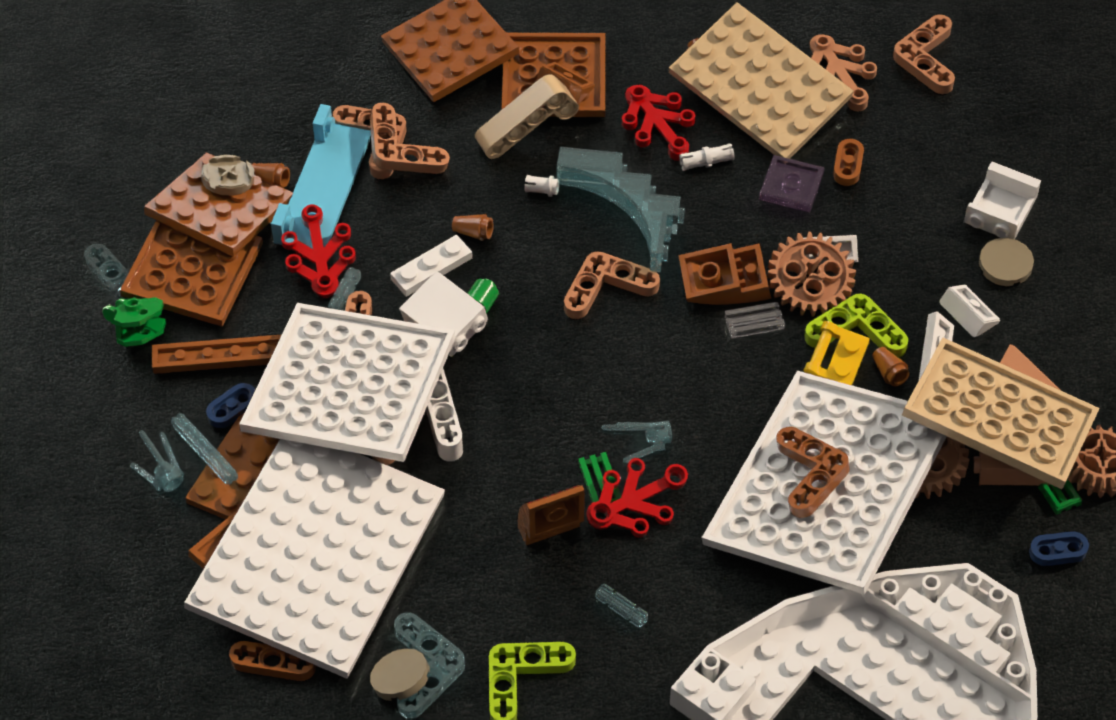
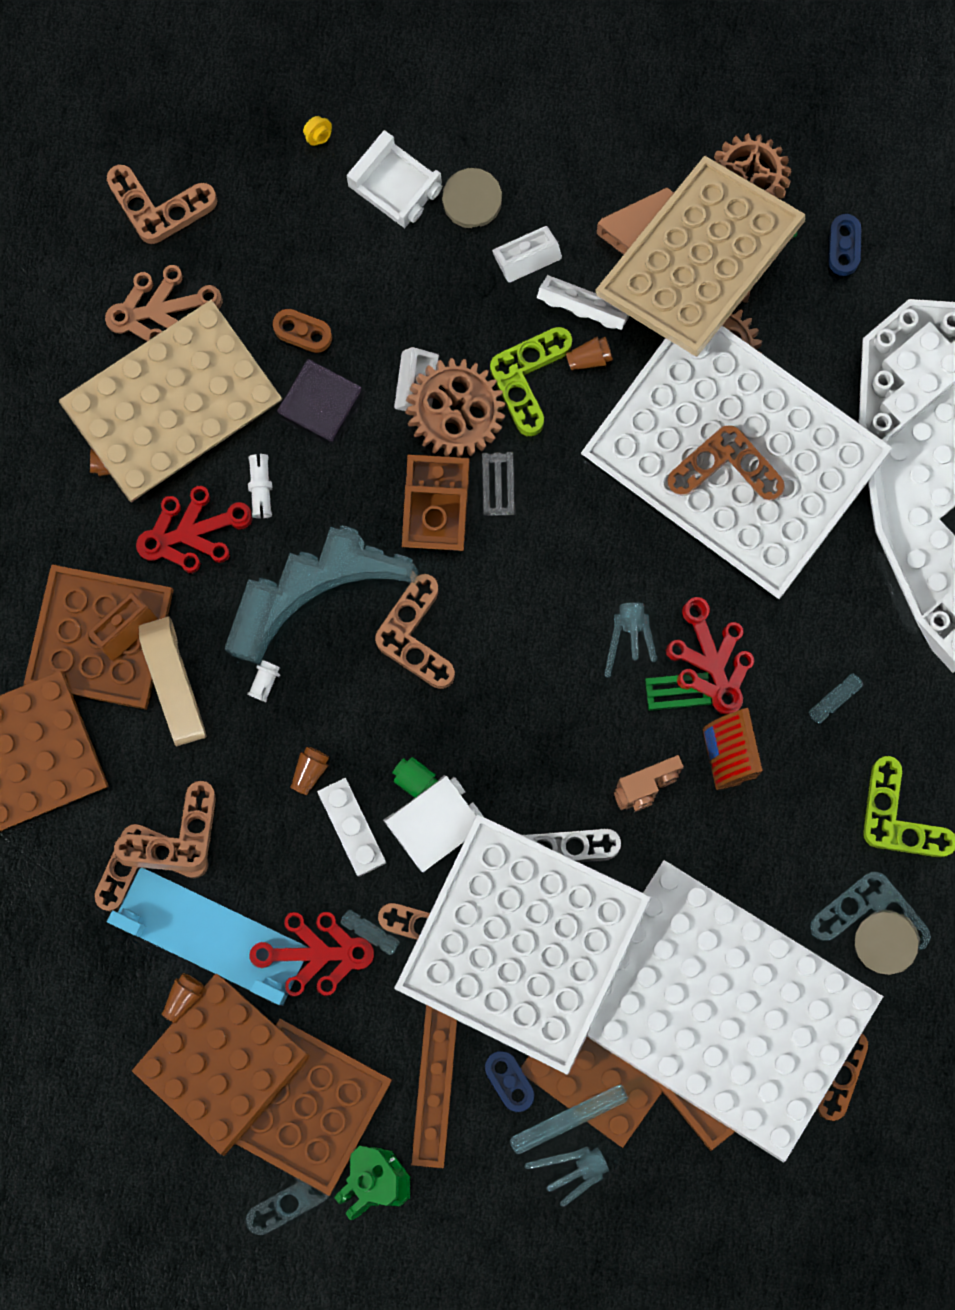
camera: 75 degrees left, 25 degrees up
dark tan tile [201,155,254,196] -> none
yellow plate [803,321,870,386] -> none
none -> yellow plate [303,116,332,146]
none -> nougat plate [614,755,683,811]

